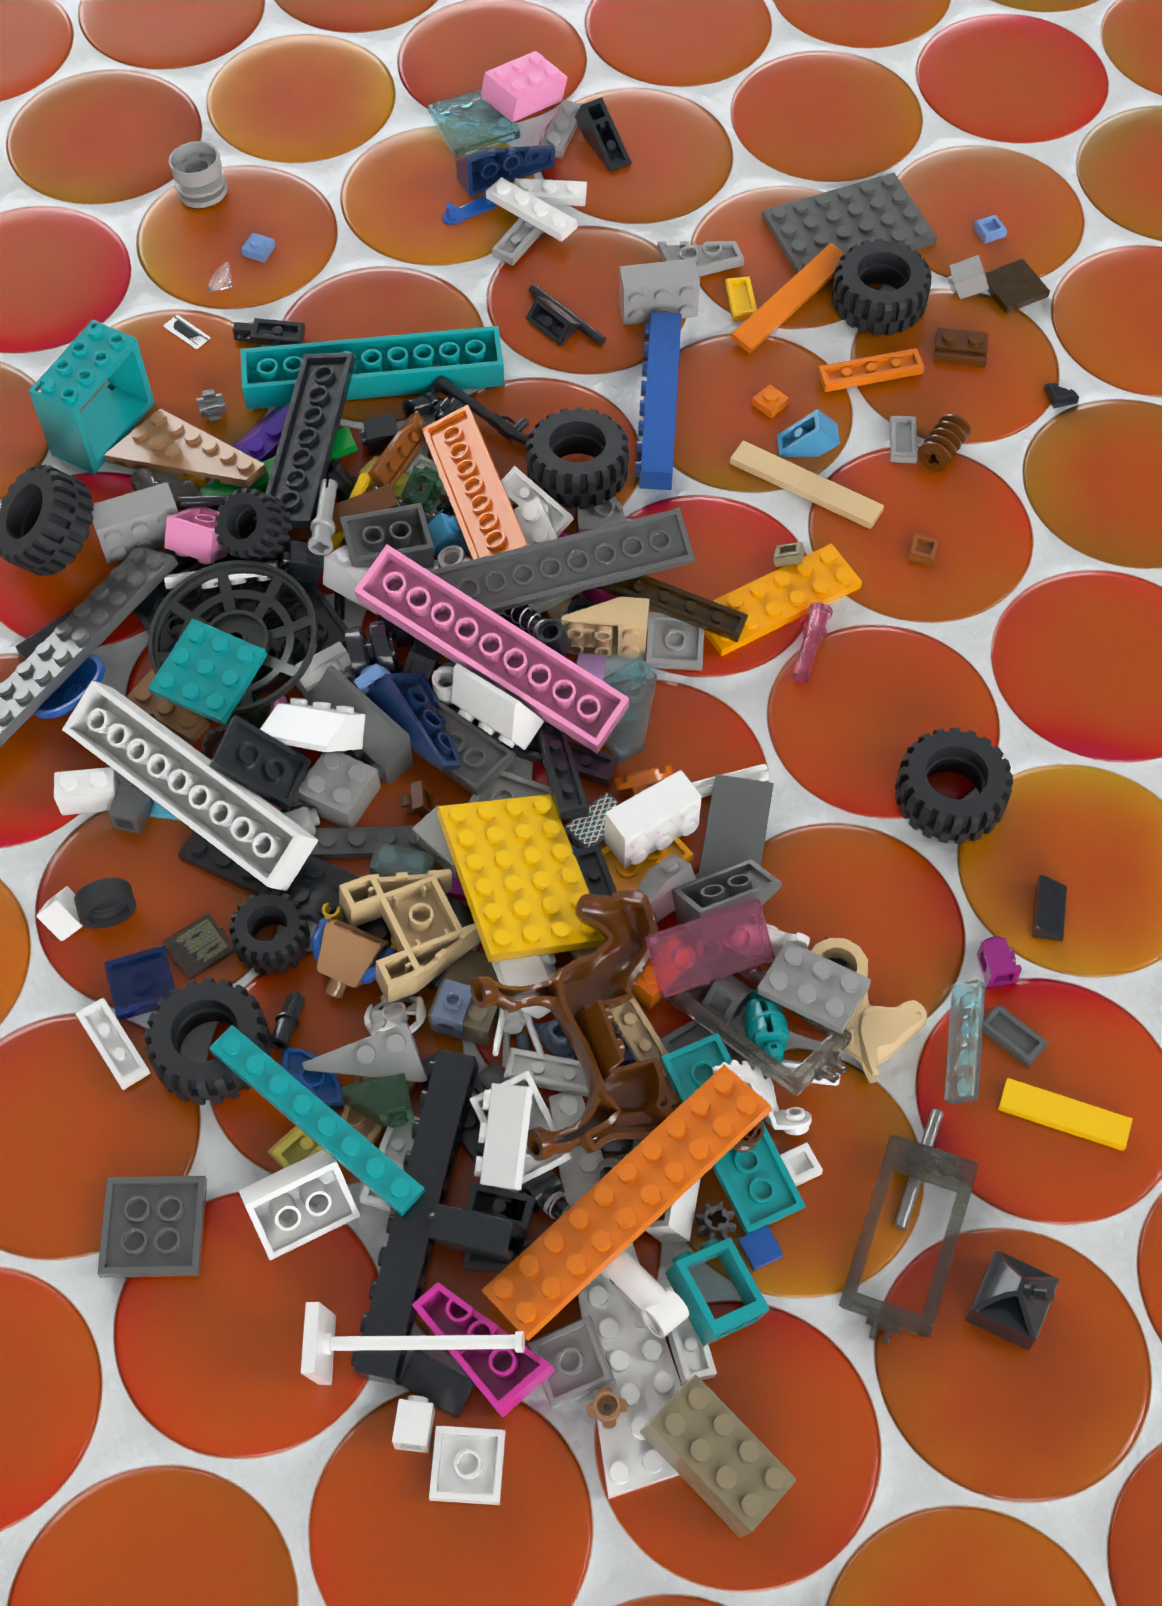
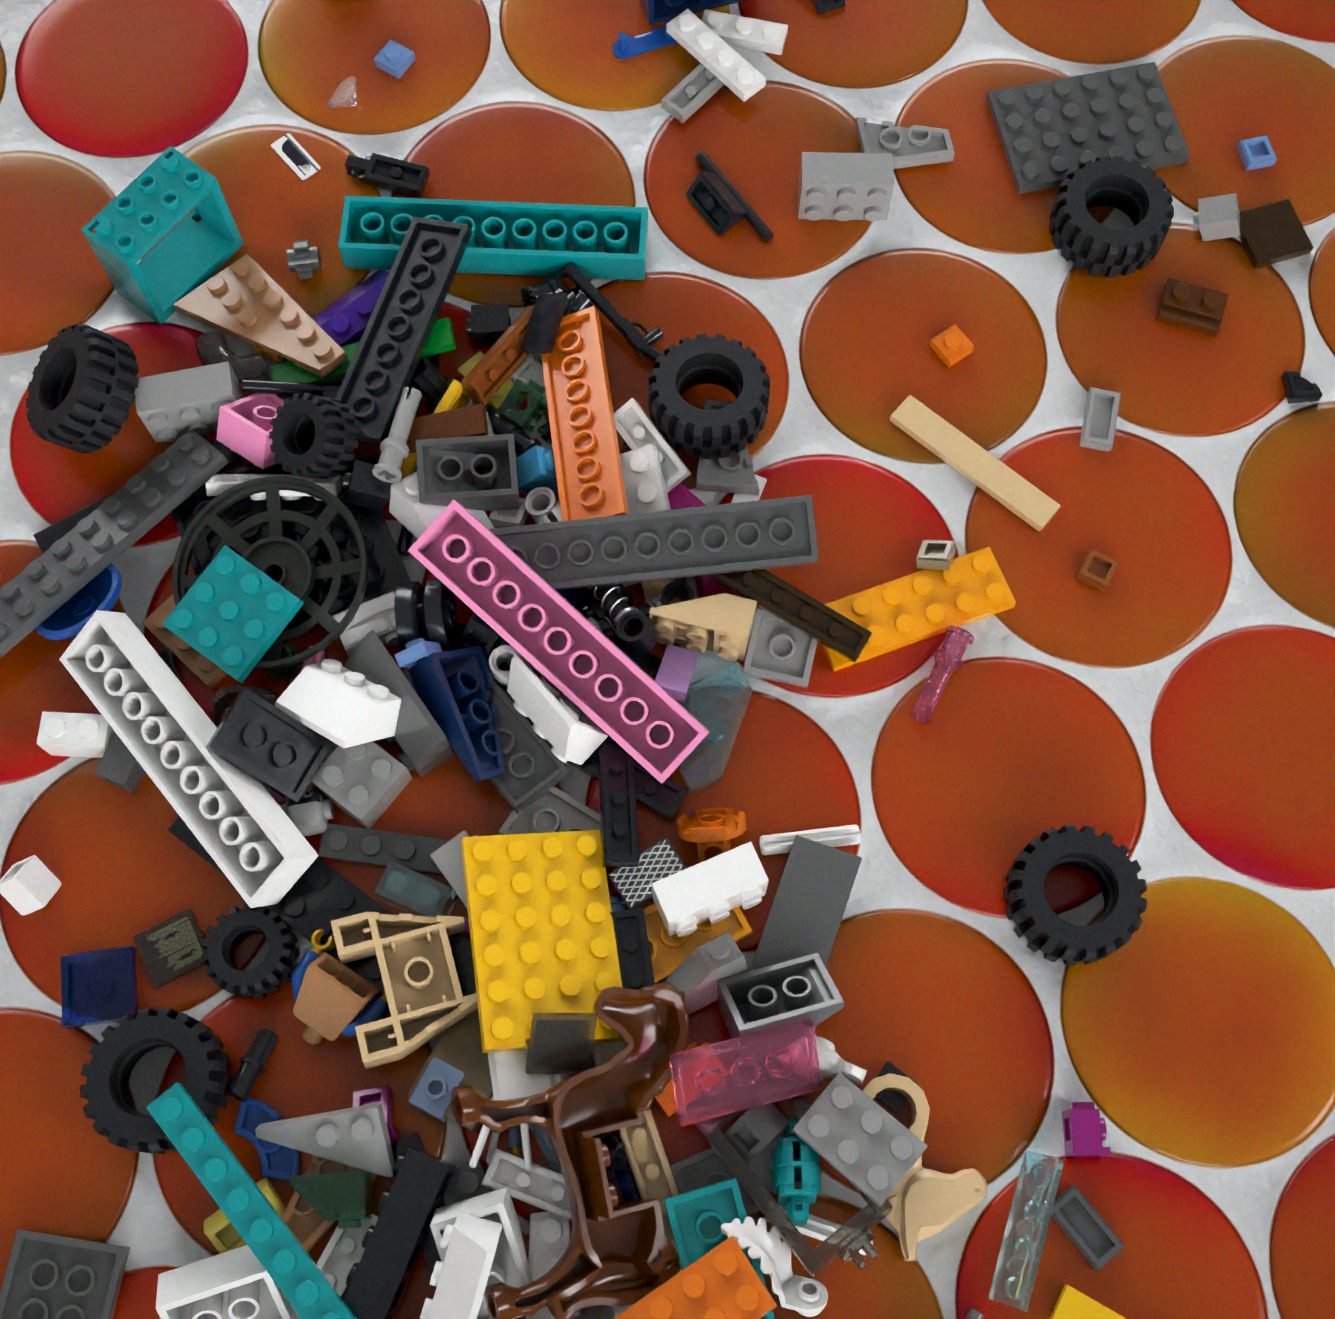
camera: 10 degrees right, 10 degrees up
black tyre [74,878,137,929] -> none
white plate [76,998,151,1090] -> none
white piece [364,994,427,1036] -> none
reddish brown tile [400,781,434,819] -> none
blue brick [635,312,682,490] -> none
yellow tile [725,276,757,322] -> none
orange tile [731,242,844,354] -> none
dark azure slope [777,409,840,458] -> none
orange plate [817,348,925,392] -> none
reddish brown piece [918,414,971,472] -> none
black slope [1032,875,1067,942] -> none
none -> black tile [520,293,568,354]
none -> clear smoke piece [525,1013,597,1074]

